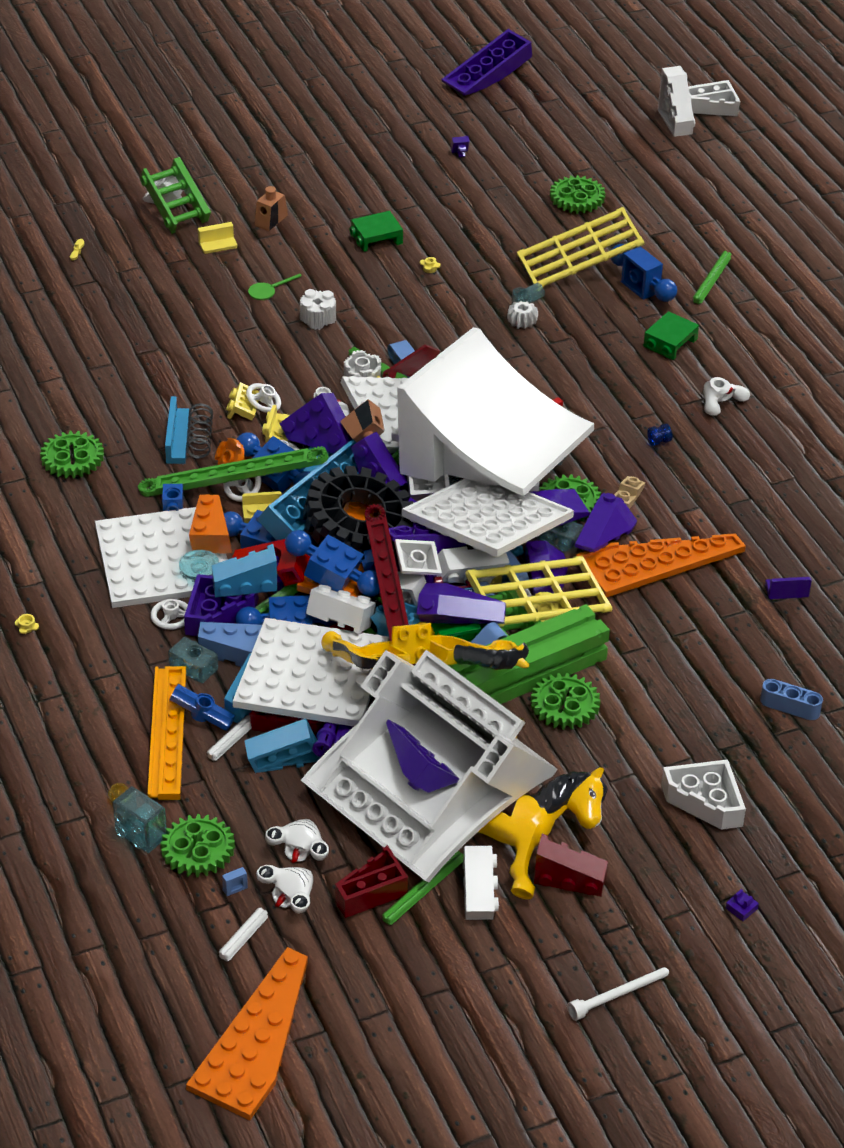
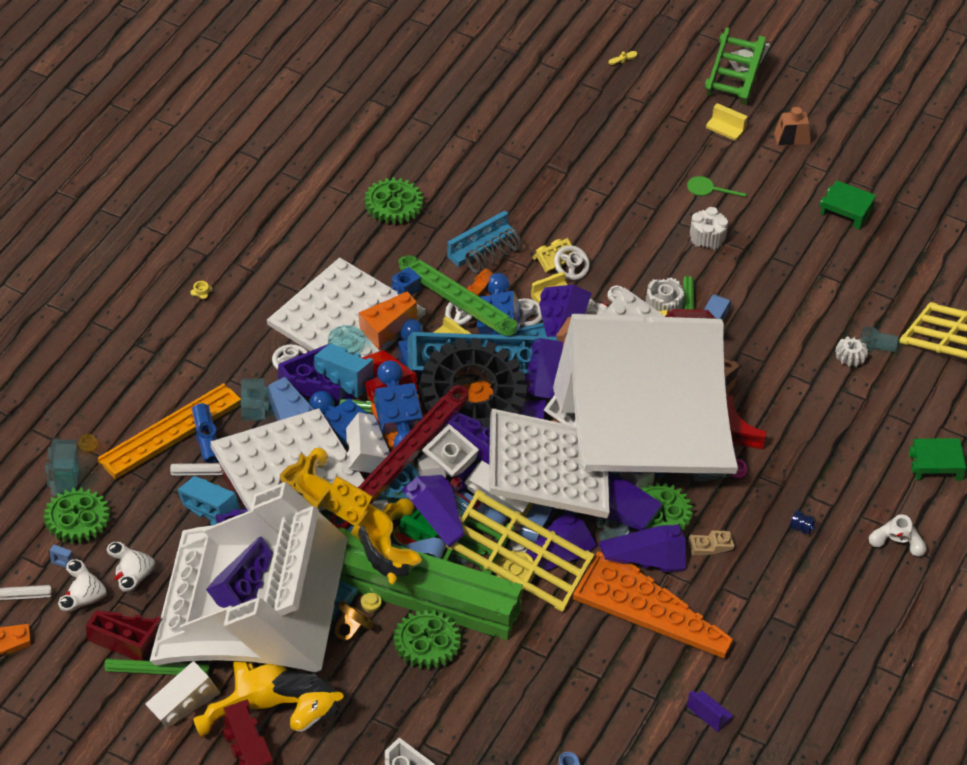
camera: 50 degrees right, 5 degrees up
light yellow plate [420,257,440,273] -> none

